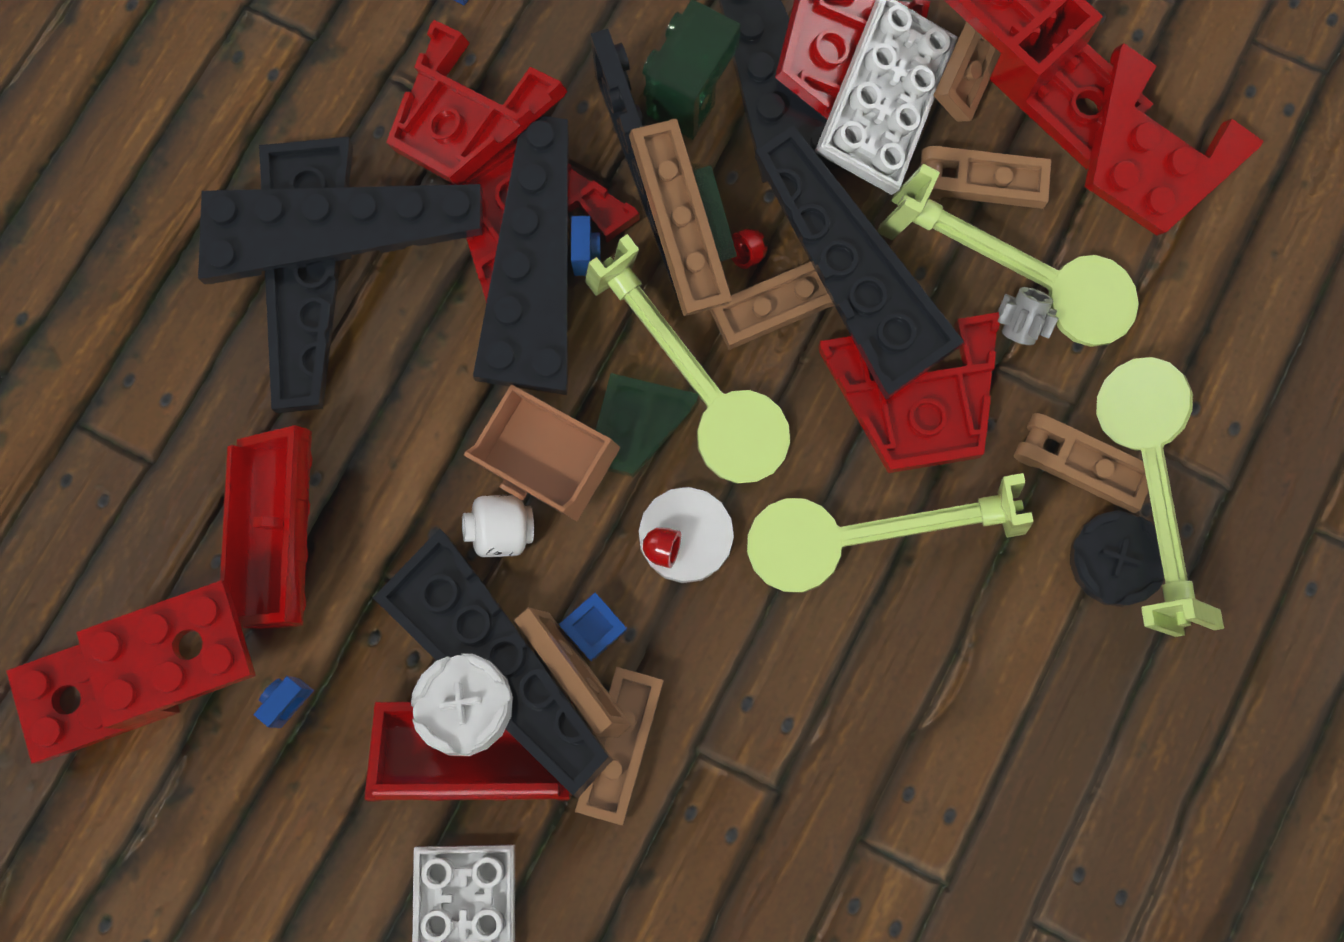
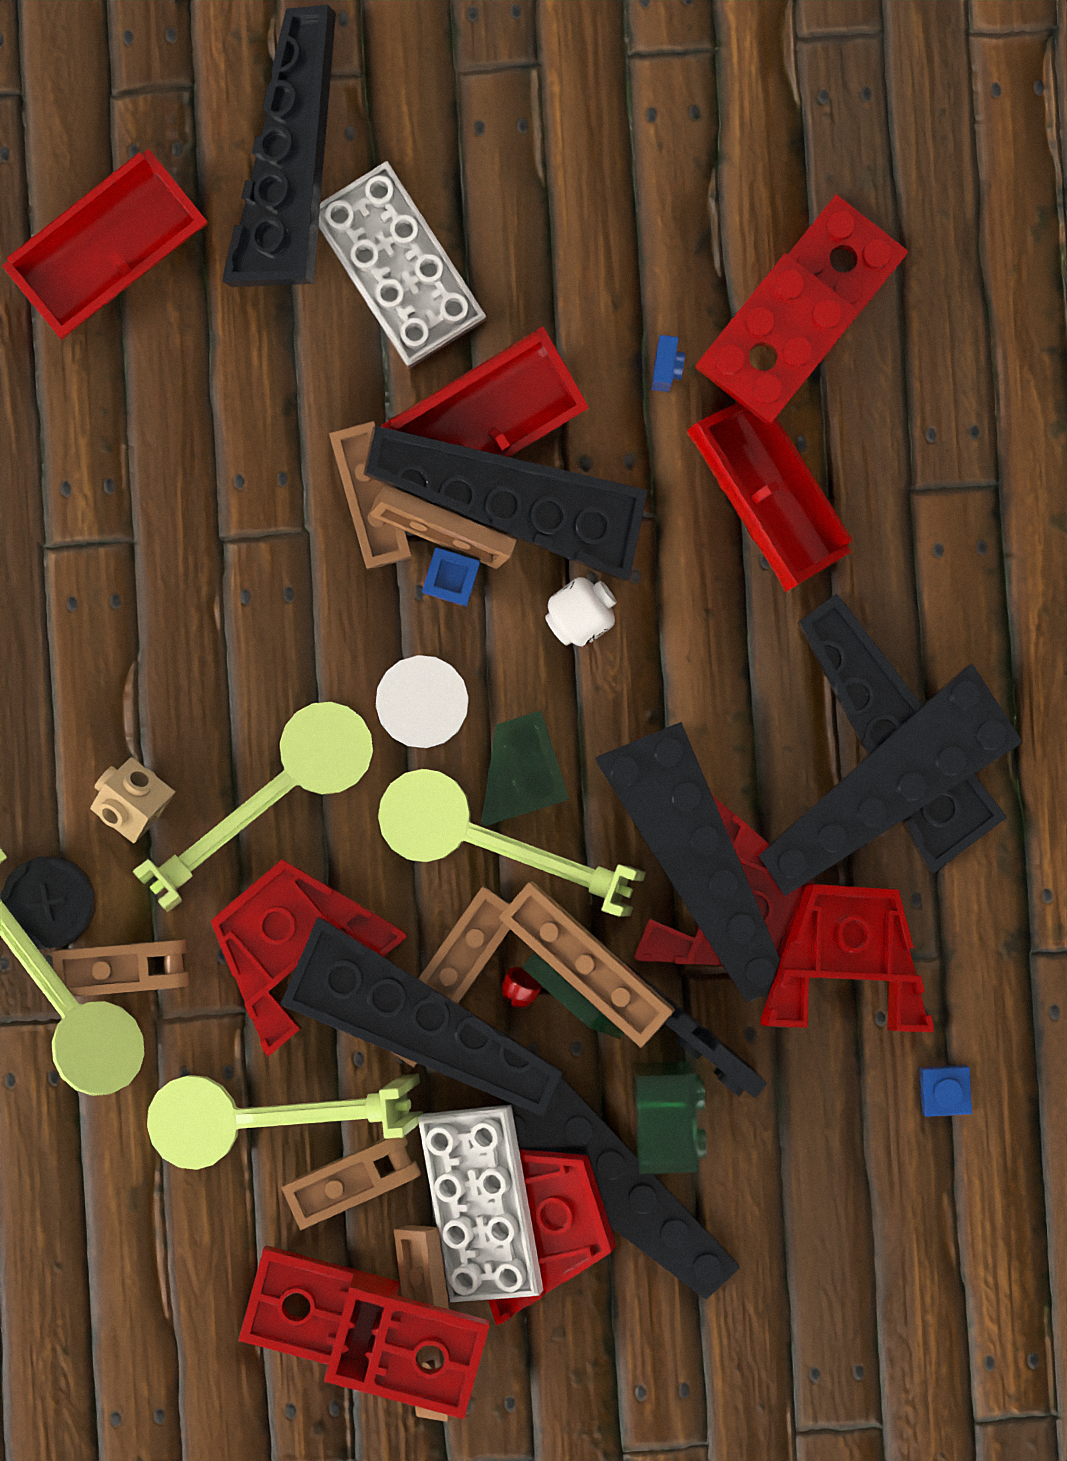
camera: 145 degrees right, 10 degrees up
white tile [411,654,513,756] -> none
nougat container [464,384,621,521] -> none
blue plate [571,216,601,276] -> none
red hinge [643,527,681,569] -> none
light grey gear [998,287,1059,345] -> none
red wing [1084,43,1264,236] -> none
none -> tan brick [90,757,175,844]

